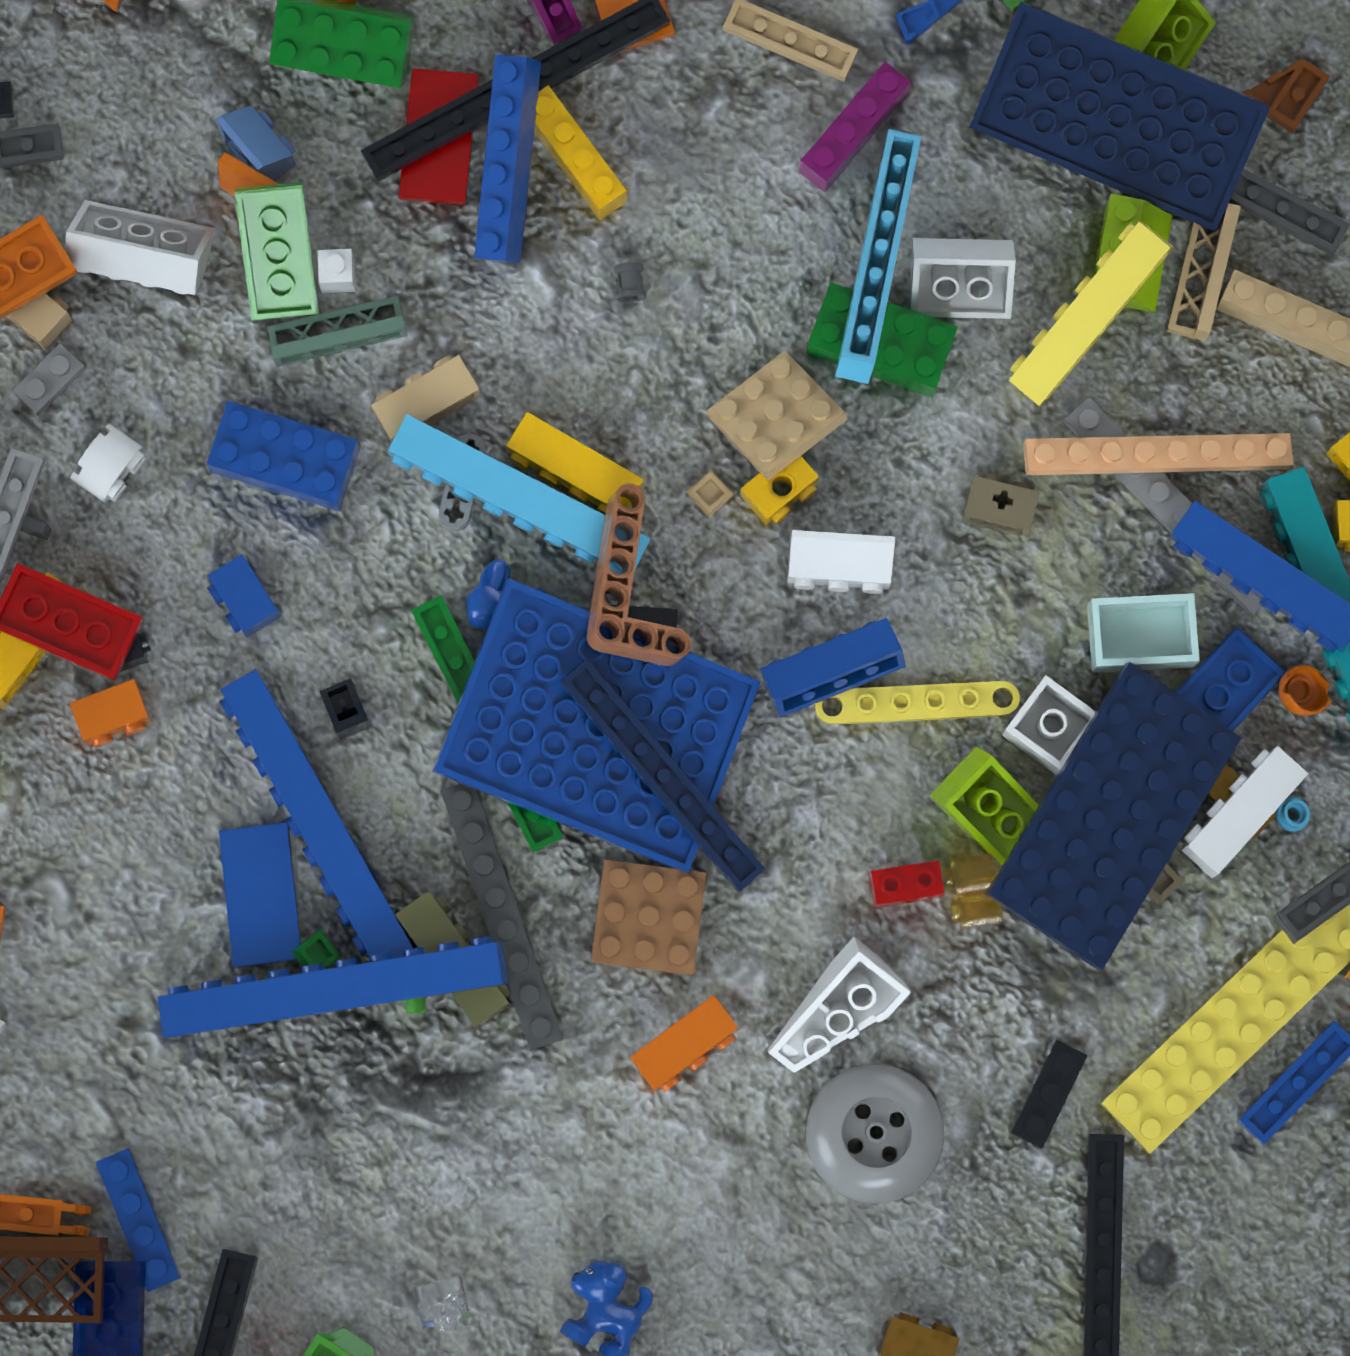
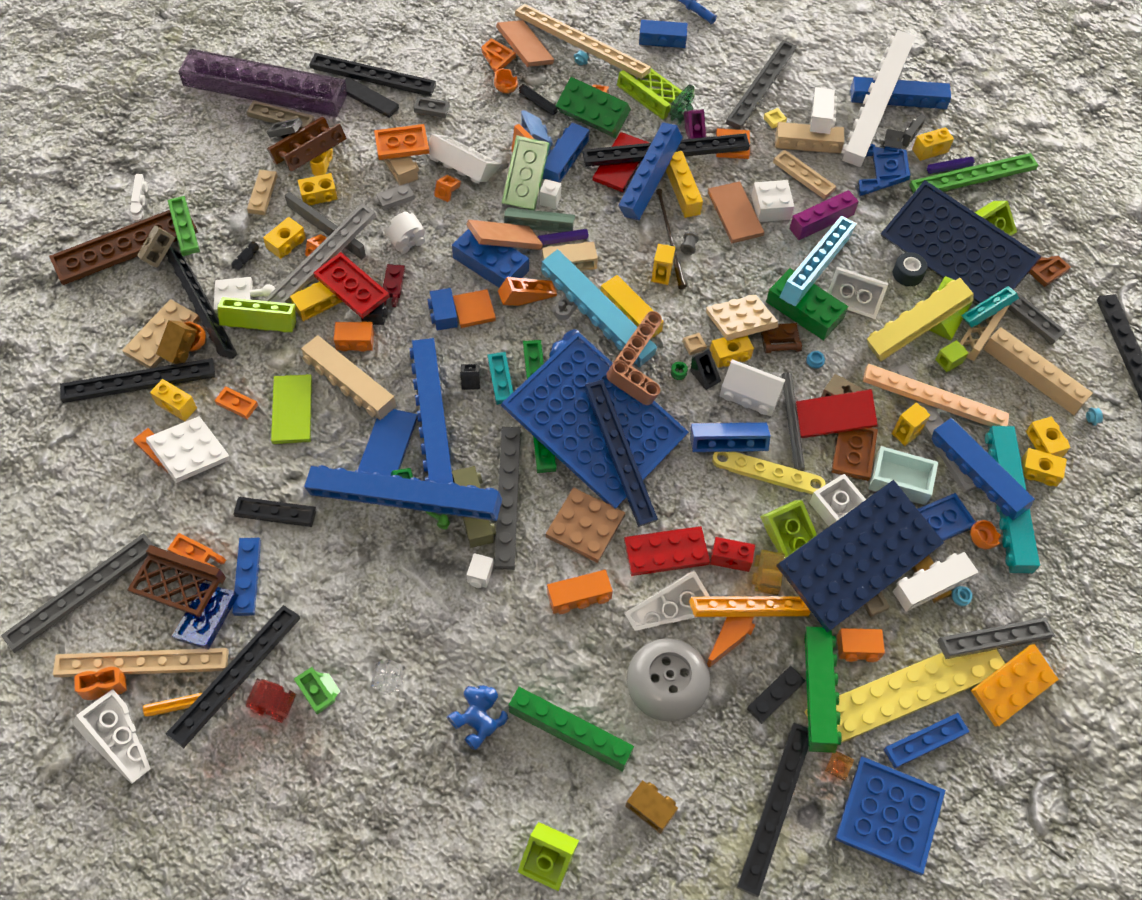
camera: 20 degrees right, 20 degrees down
none -> black tile [233,496,317,527]
none -> lime tile [271,374,312,444]
none -> tan brick [301,335,397,420]
none -> dark red hinge [383,264,405,308]
none -> orange bracket [434,175,461,202]
none -> orange tile [453,289,496,328]
none -> nougat tile [466,220,543,250]
none -> white brick [467,553,494,588]
none -> teal plate [487,352,513,405]
none -> orange hair [494,69,518,94]
none -> orange slope [498,277,557,306]
none -> green brick [508,687,634,772]
none -> black axle [519,84,558,115]
none -> dark purple axle [538,229,589,245]
none -> blue brick [542,122,590,183]
none -> red plate [624,526,710,576]
none -> yellow brick [651,244,675,285]
none -> dark brown piece [656,188,687,290]
none -> green bush [671,361,688,380]
none -> light orange tile [689,596,811,617]
none -> black slope [690,348,721,390]
none -> orange slope [707,617,756,667]
none -> nougat tile [708,181,764,243]
none -> white brick [751,180,794,222]
none -> reddish brown plate [761,323,802,354]
none -> dark grey axle [782,372,805,471]
none -> red tile [796,389,878,438]
none -> green brick [804,627,842,753]
none -> dark azure plate [806,351,825,369]
none -> clear orange plate [825,751,854,781]
none -> dark orange plate [831,428,878,481]
none -> blue plate [835,756,946,876]
none -> orange brick [837,628,885,662]
none -> yellow brick [891,402,930,446]
none -> black wheel [892,252,928,287]
none -> lime brick [935,340,968,372]
none -> teal plate [961,286,1019,328]

